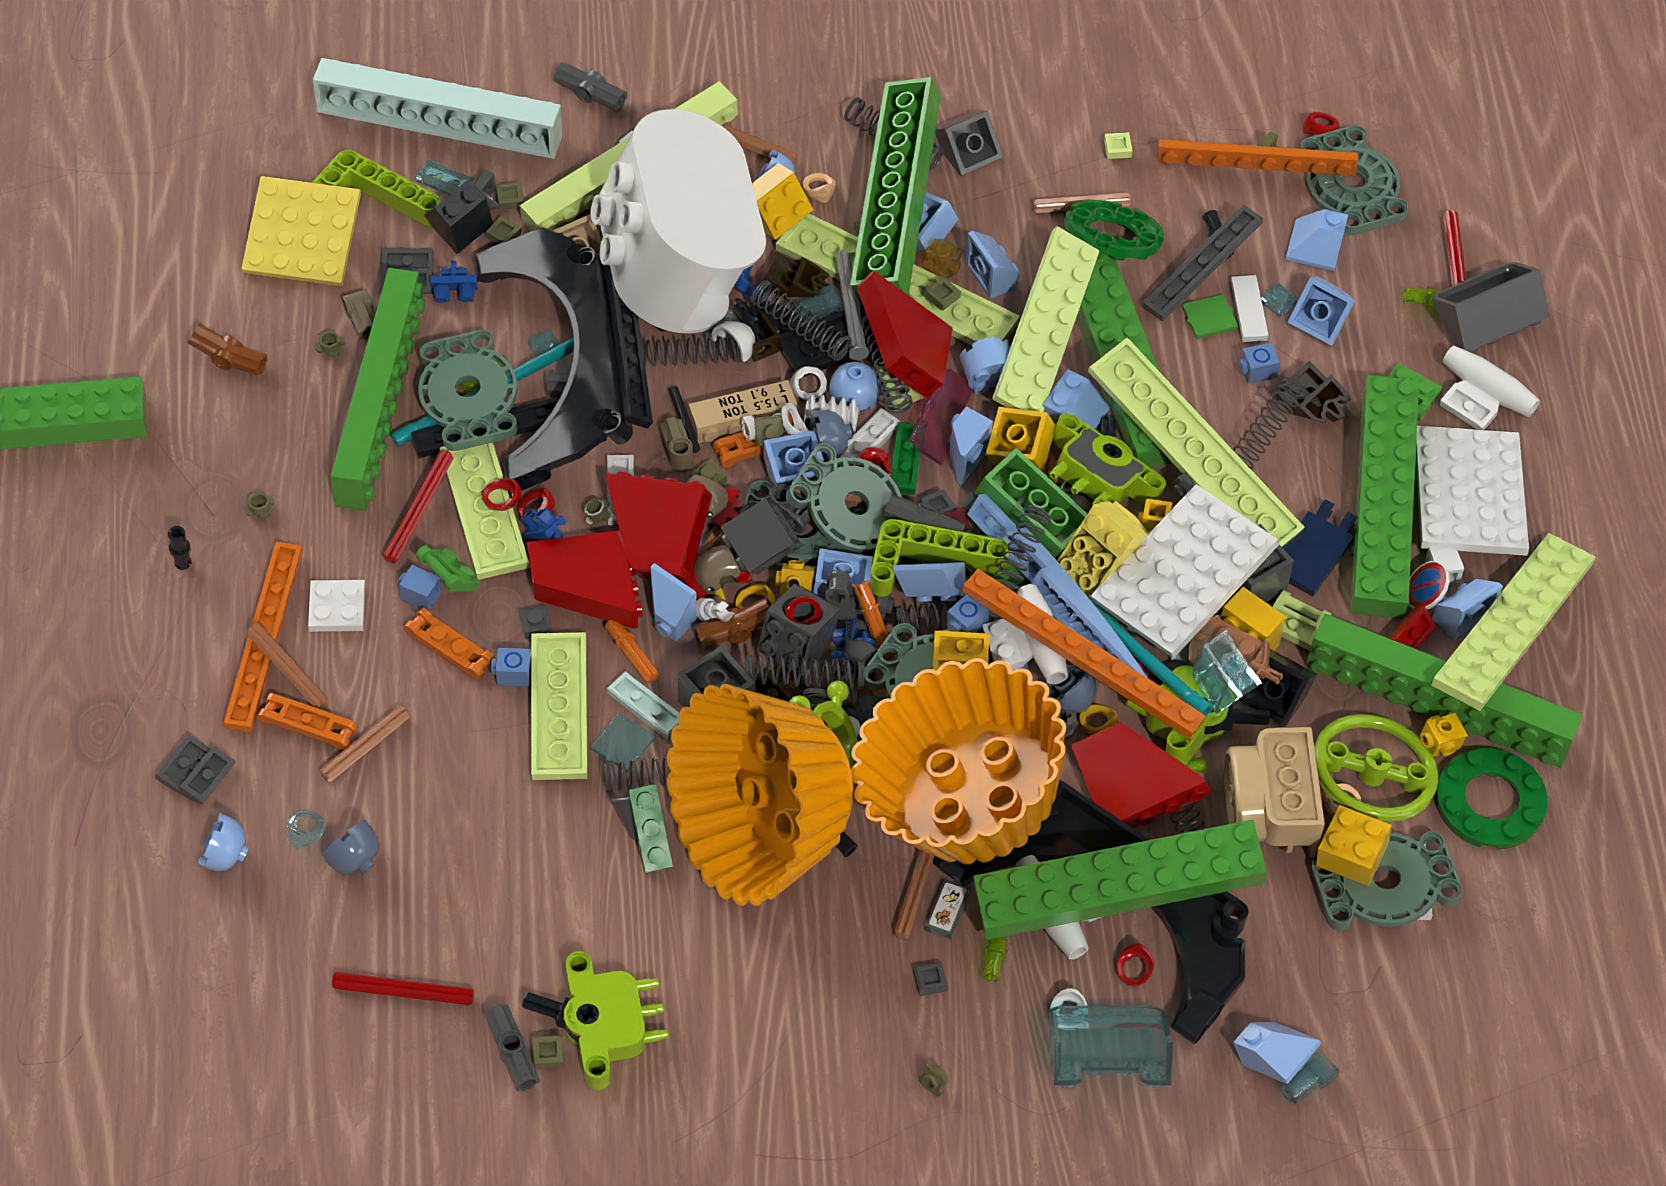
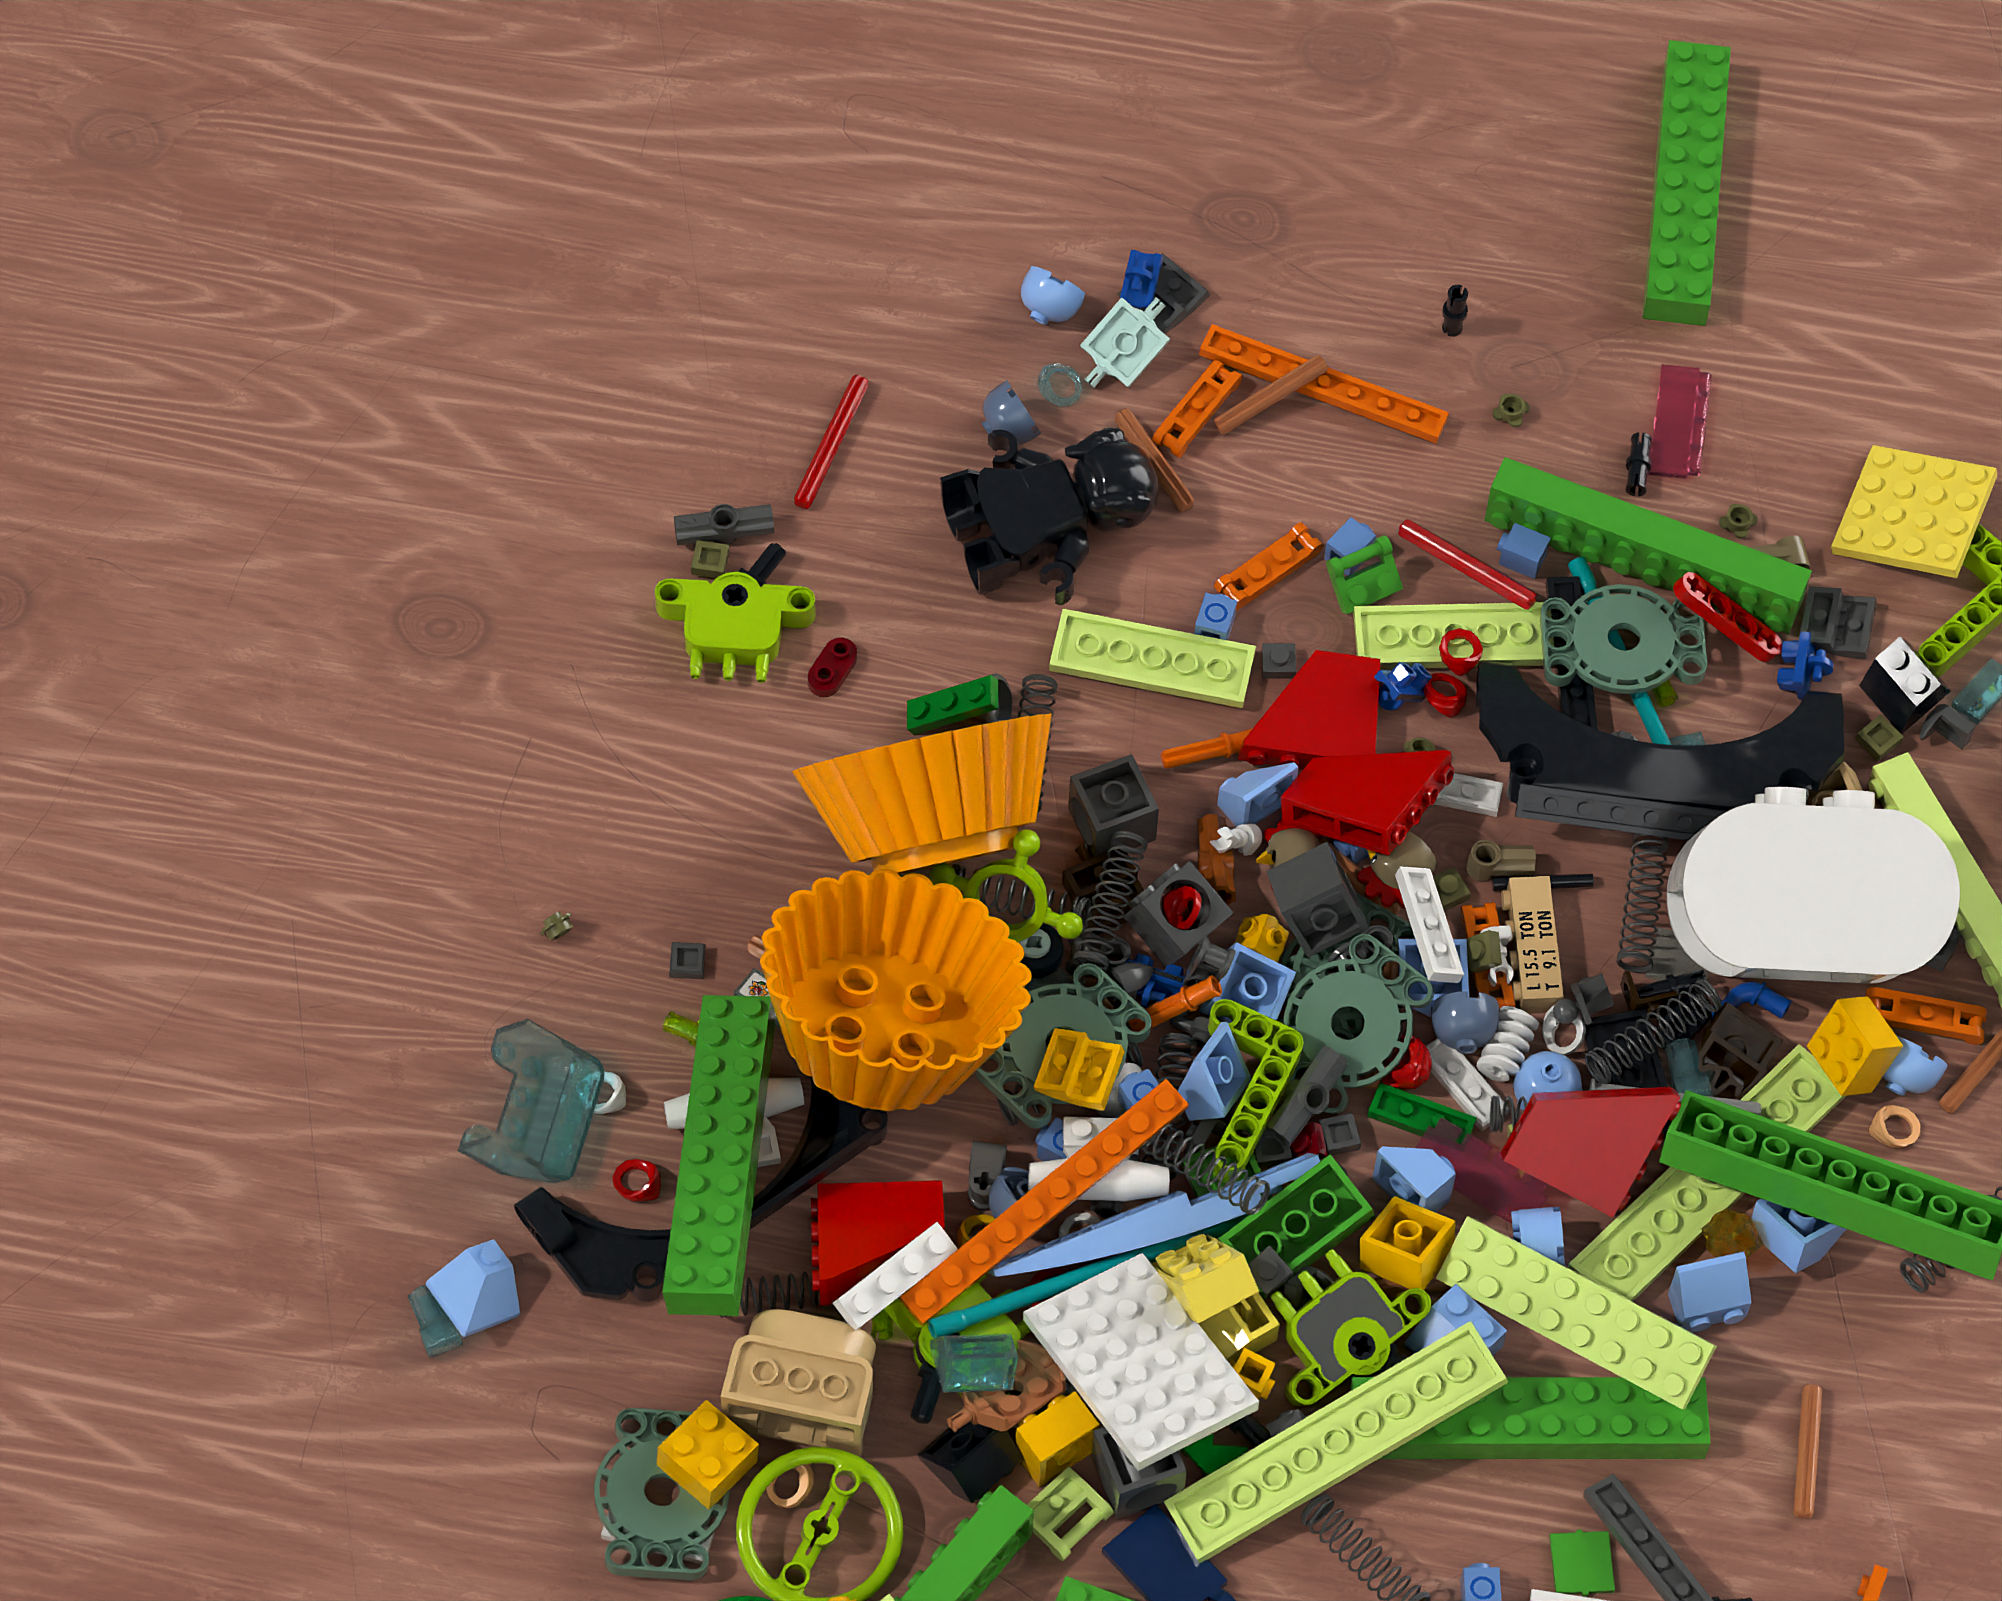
camera: 105 degrees right, 5 degrees up
dark orange piece [188,323,268,376] -> none
white plate [308,580,365,632] -> none
olive plate [496,182,524,210] -> none
clear light blue piece [591,713,656,772] -> none
light aqua tile [607,671,680,740] -> none
white helmet [712,321,755,362] -> none
yellow piece [735,584,776,609] -> none
white piece [782,403,809,435] -> none
olive plate [925,277,961,311] -> none
dark grey slope [935,110,1004,175] -> none
green plate [1064,200,1164,261] -> none
yellowish green plate [1104,132,1133,159] -> none
none -> dark red plate [808,637,857,697]
none -> white plate [833,1222,958,1330]
none -> black piece [940,427,1159,605]
none -> light aqua plate [1080,297,1170,389]
none -> blue hips [1120,250,1163,310]
none -> dark grey plate [1248,1245,1294,1297]
none -> white plate [1395,866,1464,983]
none -> medium blue brick [1497,523,1551,579]
none -> dark grey piece [1553,973,1614,1025]
none -> black pin [1625,432,1652,496]
none -> clear pink windscreen [1648,364,1712,479]
none -> red beam [1673,572,1782,663]

